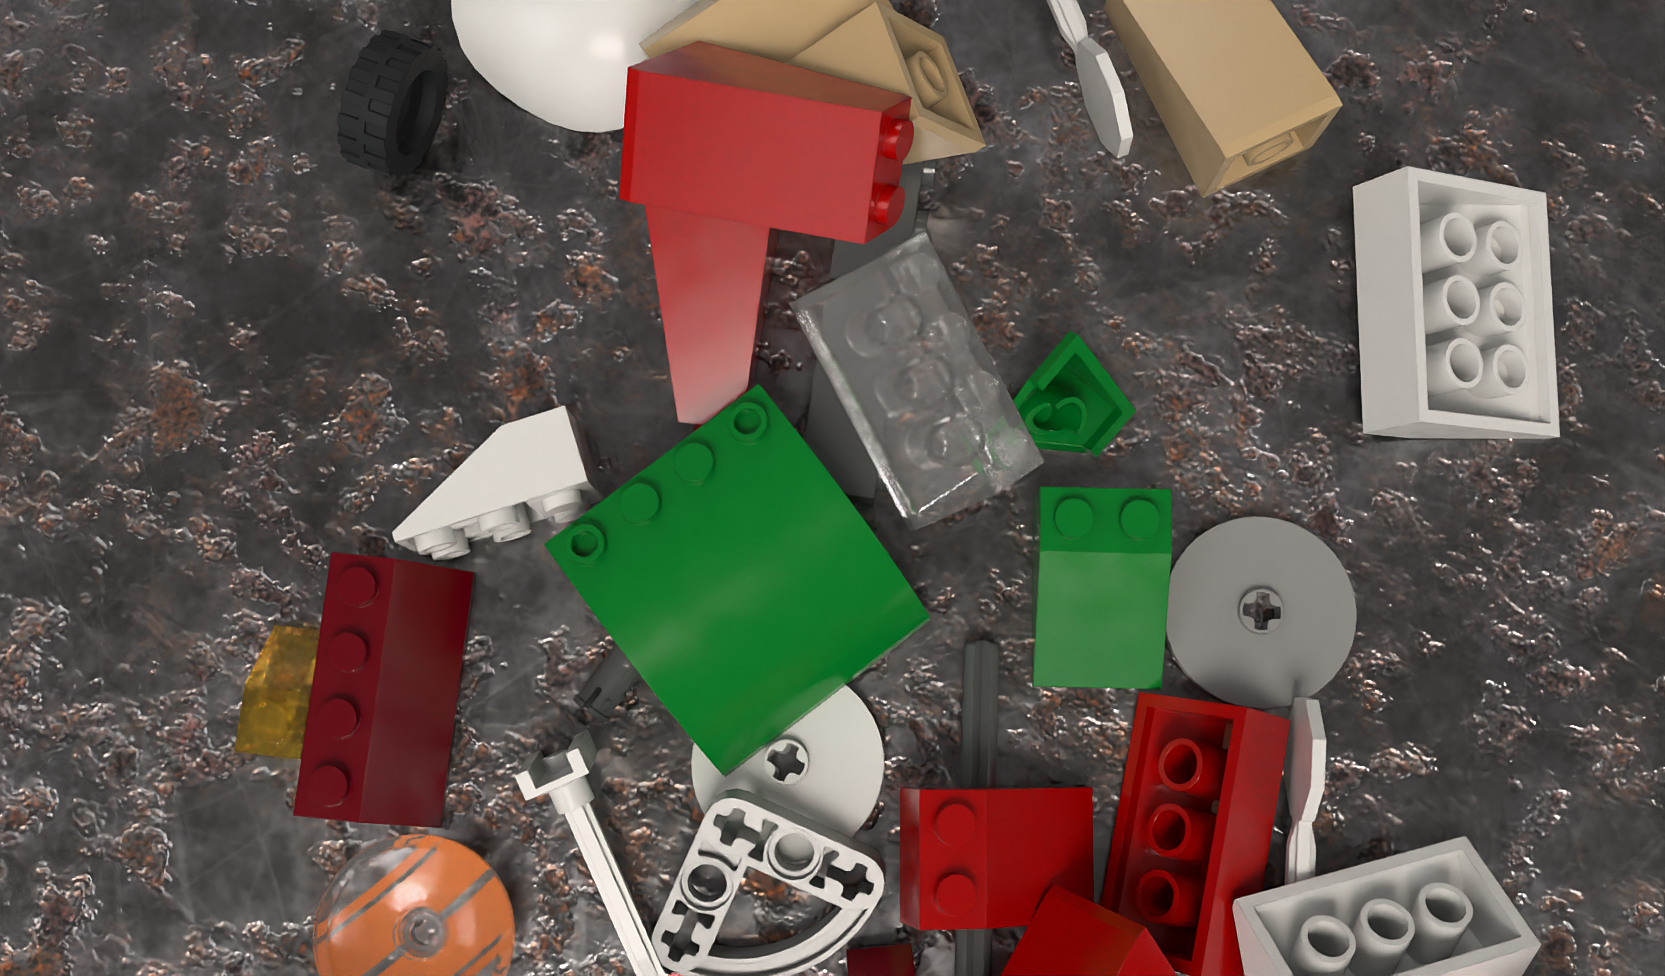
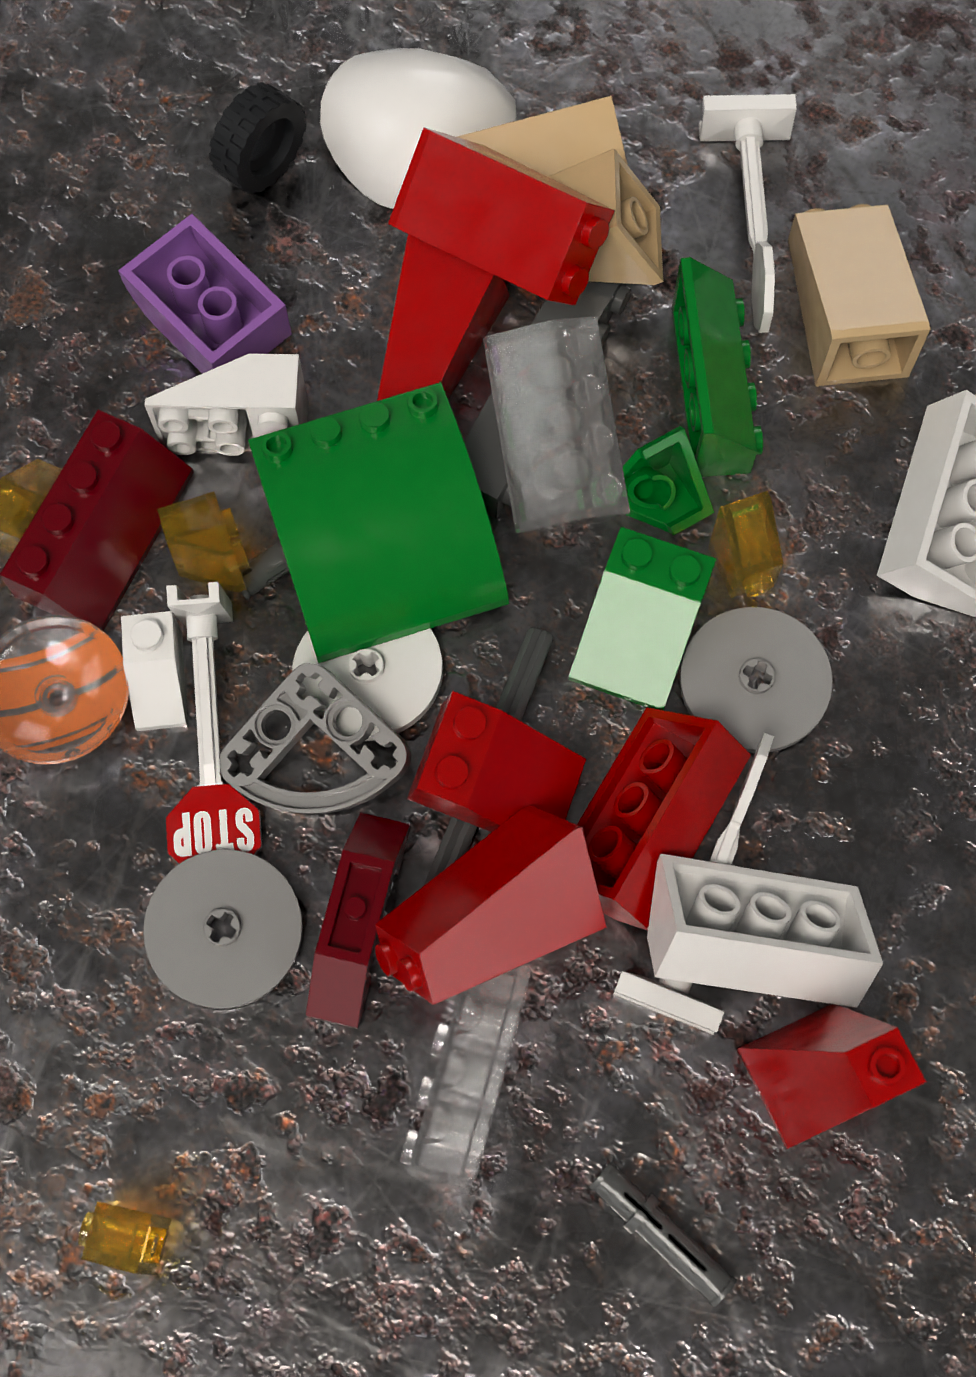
camera: 15 degrees right, 10 degrees down
none -> medium lavender brick [118,214,292,374]
none -> white slope [121,611,188,731]
none -> clear yellow slope [157,491,250,593]
none -> green slope [671,257,763,477]
none -> clear yellow slope [708,491,784,598]

